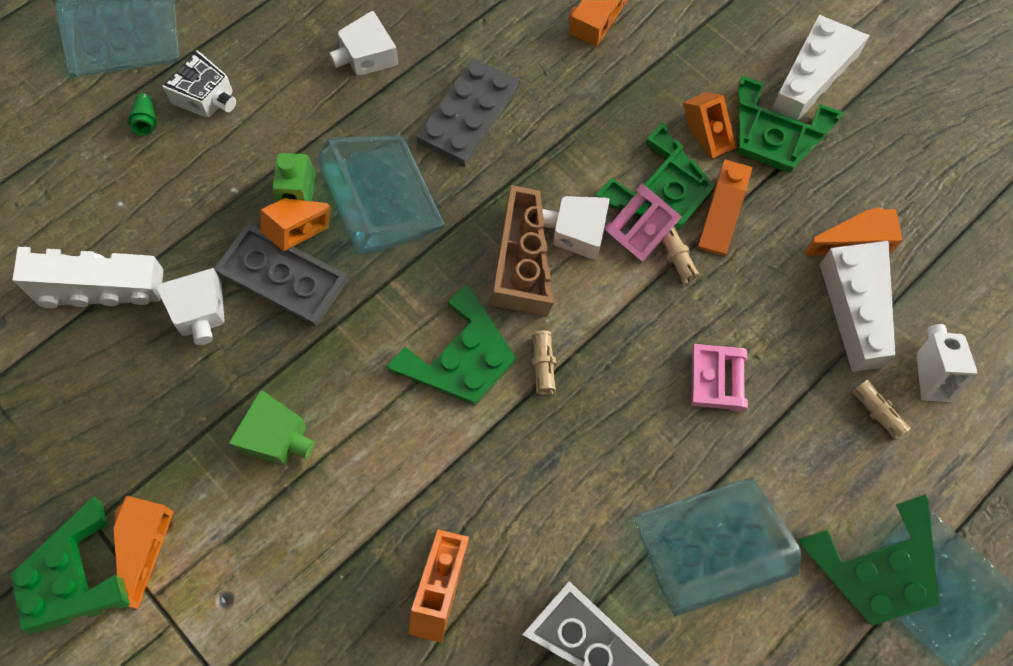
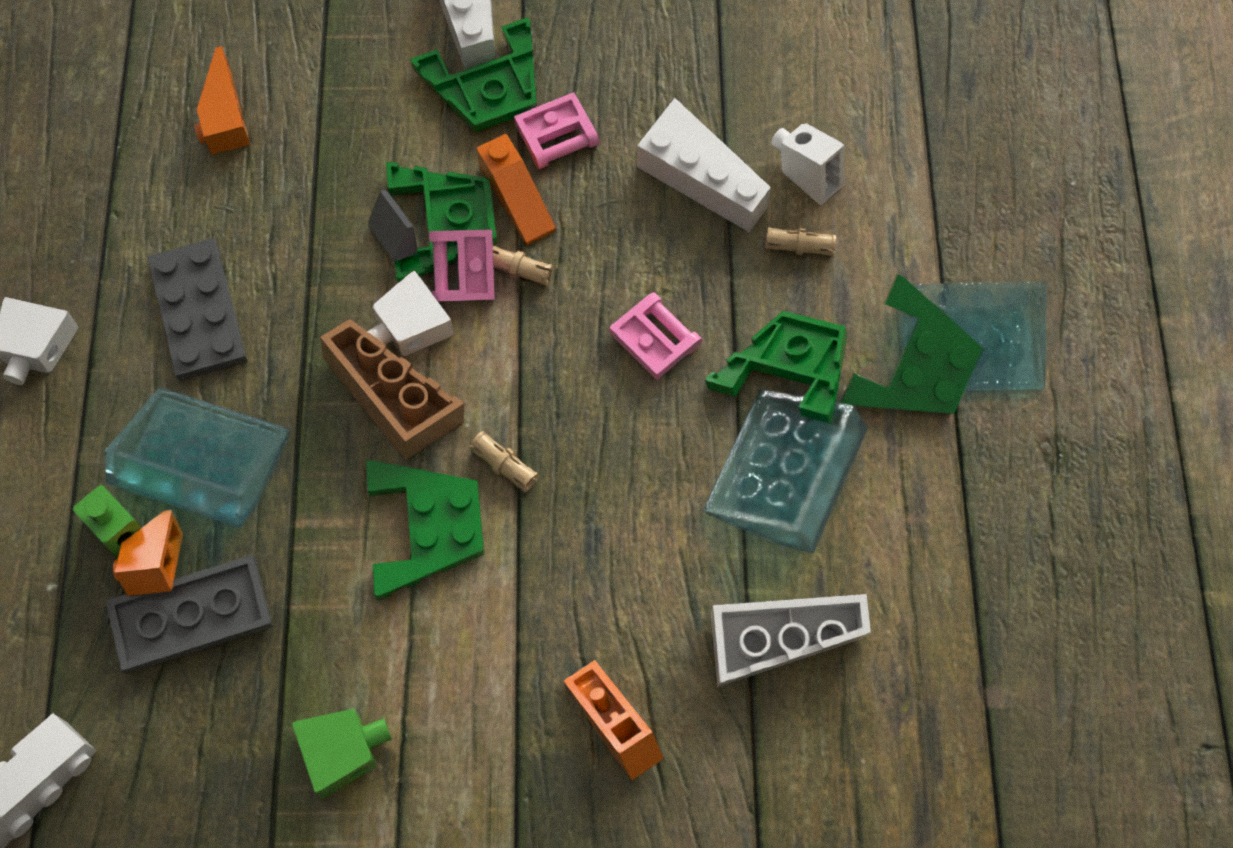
camera: 45 degrees left, 0 degrees up
white torso [156,268,224,345] -> none
orange slope [682,92,736,159] -> none
orange slope [805,207,903,256] -> none
none -> dark grey slope [368,190,418,261]
none -> bright pink plate [514,92,600,170]
none -> green wing [705,311,848,424]

